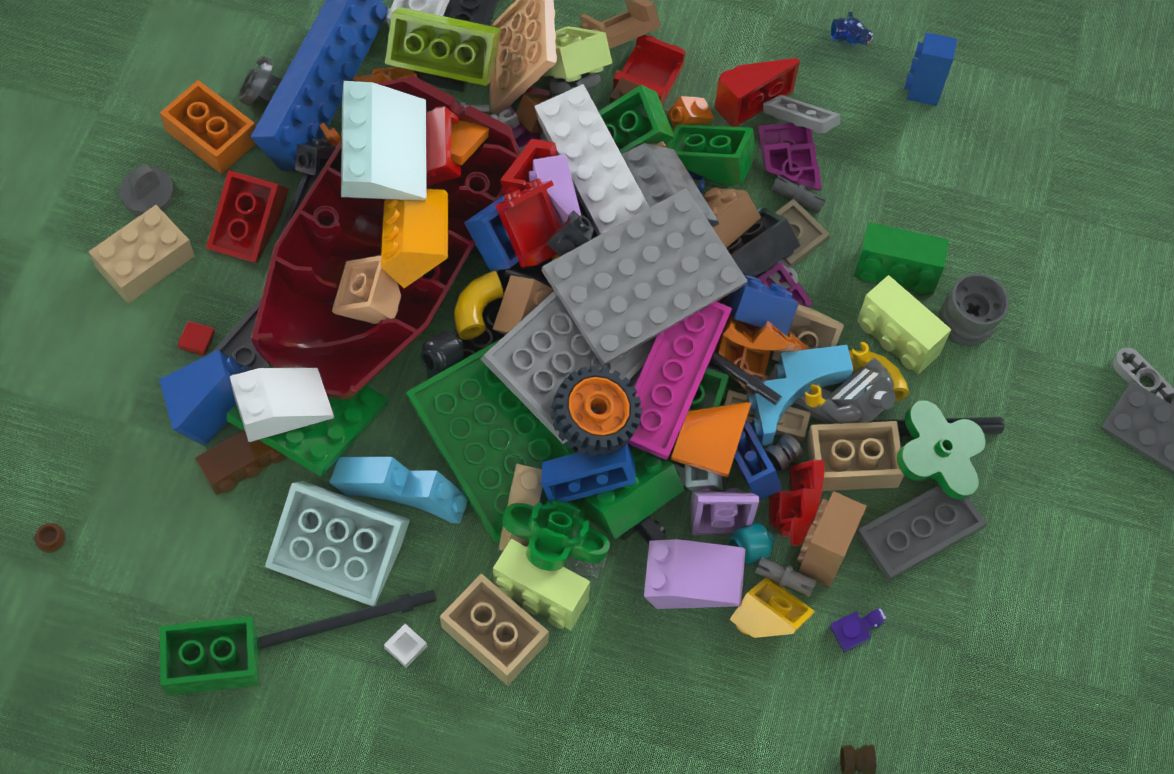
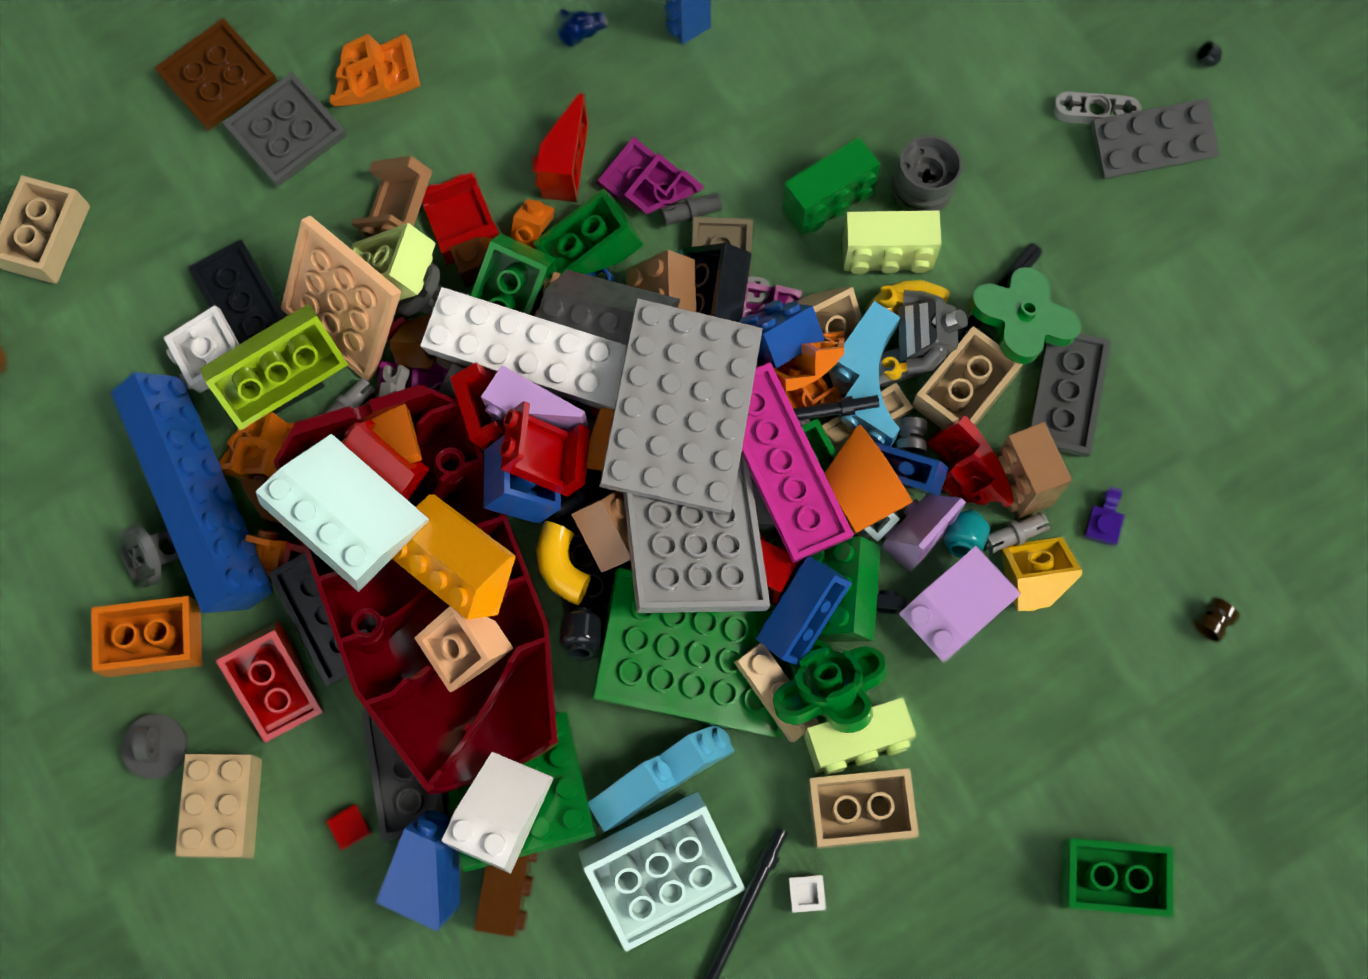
camera: 40 degrees left, 10 degrees up
black bracket [295,138,337,175] -> none
black bracket [546,210,593,256] -> none
wheel [551,366,642,457] -> none
light grey plate [763,95,840,133] -> none

